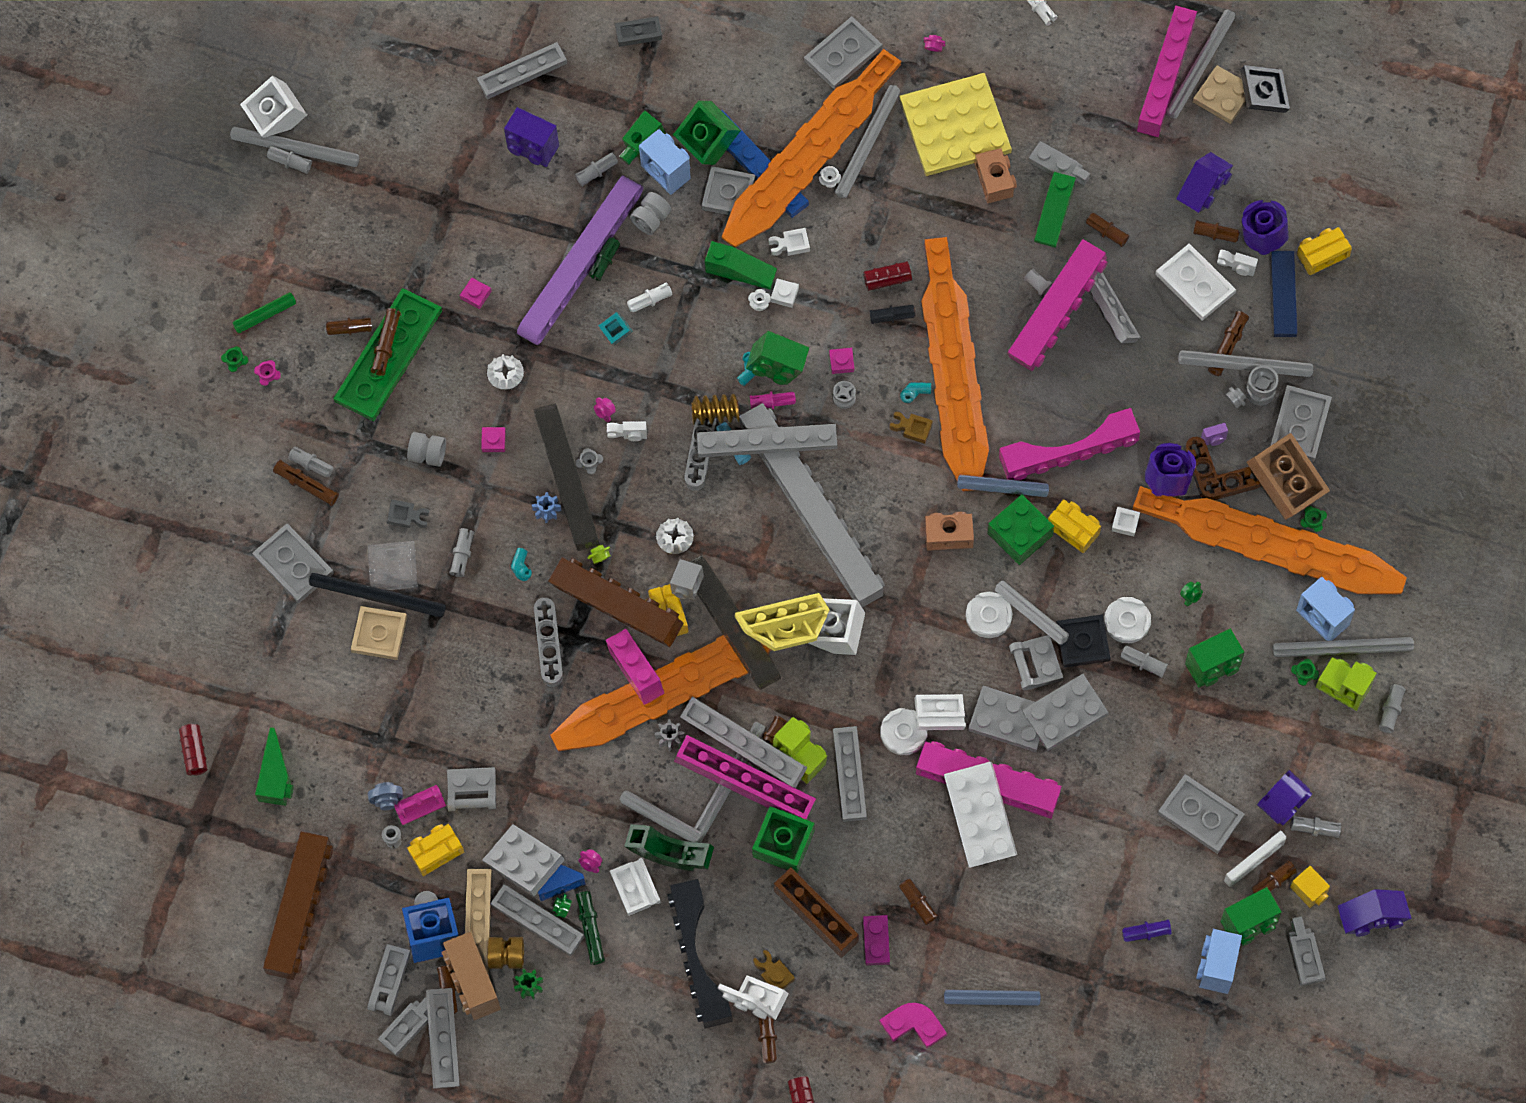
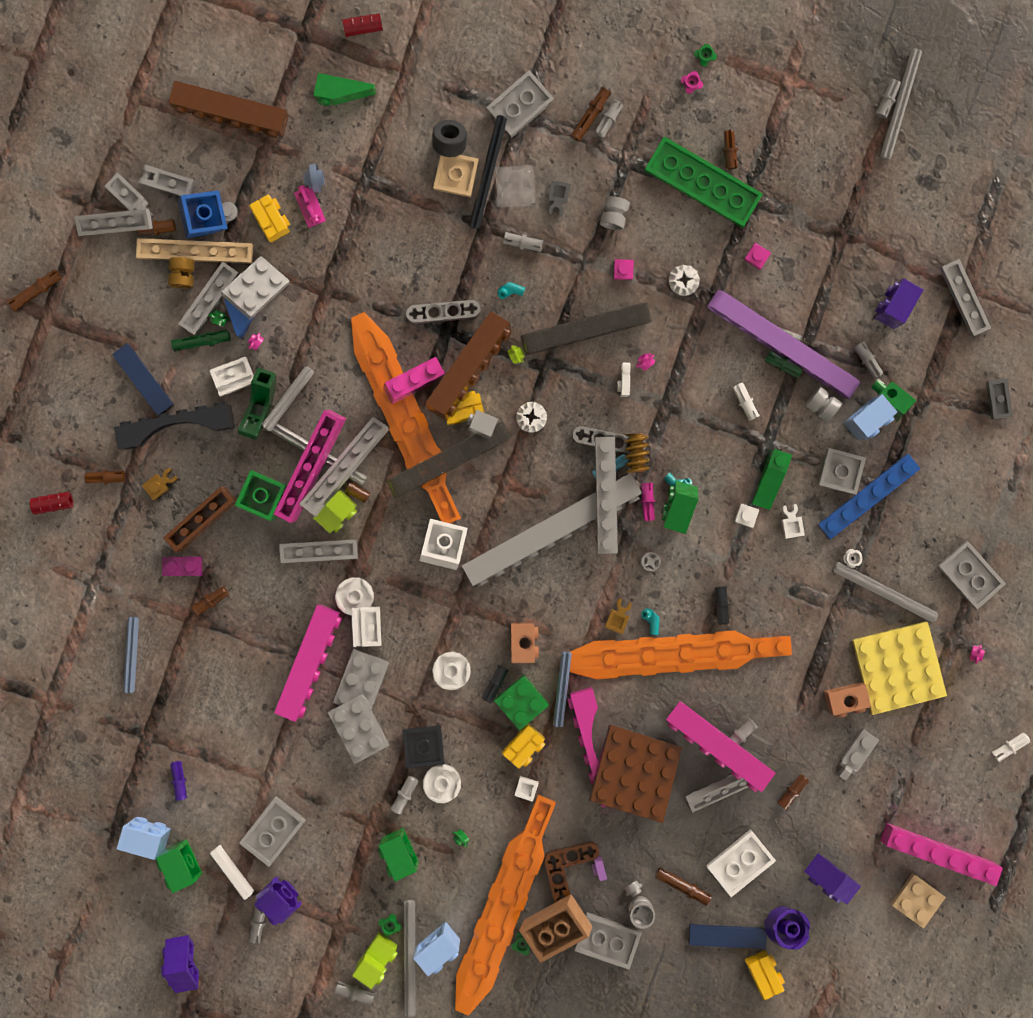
camera: 85 degrees right, 20 degrees up
green axle [233,293,296,333] -> none
white slope [240,76,307,138] -> none
reddish brown pin [371,308,401,376] -> none
light grey pin [382,825,402,849] -> none
medium nougat brick [442,932,501,1021] -> none
light grey plate [447,767,496,812] -> none
green gear [514,969,544,1000] -> none
medium blue gear [532,492,561,523] -> none
light grey plate [576,448,603,474] -> none
teal brick [598,312,633,345] -> none
light grey gear [655,719,685,751] -> none
green brick [673,101,741,165] -> none
white bracket [717,975,789,1020] -> none
orange plate [722,49,901,248] -> none
light yellow wedge [735,593,830,651] -> none
white plate [748,289,771,311] -> none
dark pink plate [829,348,854,374] -> none
dark red axle [863,261,912,291] -> none
dark pink plate [879,1003,947,1049] -> none
white brick [944,762,1017,868] -> none
light grey axle [995,581,1069,645] -> none
light grey plate [1009,635,1063,690] -> none
green slope [1034,172,1076,248] -> none
dark purple brick [1145,443,1196,496] -> none
light grey axle [1166,9,1235,119] -> none
light grey axle [1178,350,1313,377] -> none
reddish brown axle [1193,220,1240,243] -> none
white plate [1217,250,1258,276] -> none
plate [1240,65,1290,113] -> none
reddish brown axle [1252,861,1297,893] -> none
light grey hinge [1289,917,1326,986] -> none
yellow brick [1290,866,1330,908] -> none
none -> dark blue tile [112,343,174,415]
none -> black tyre [432,120,467,157]
none -> black axle [482,665,509,703]
none -> reddish brown plate [588,725,682,823]

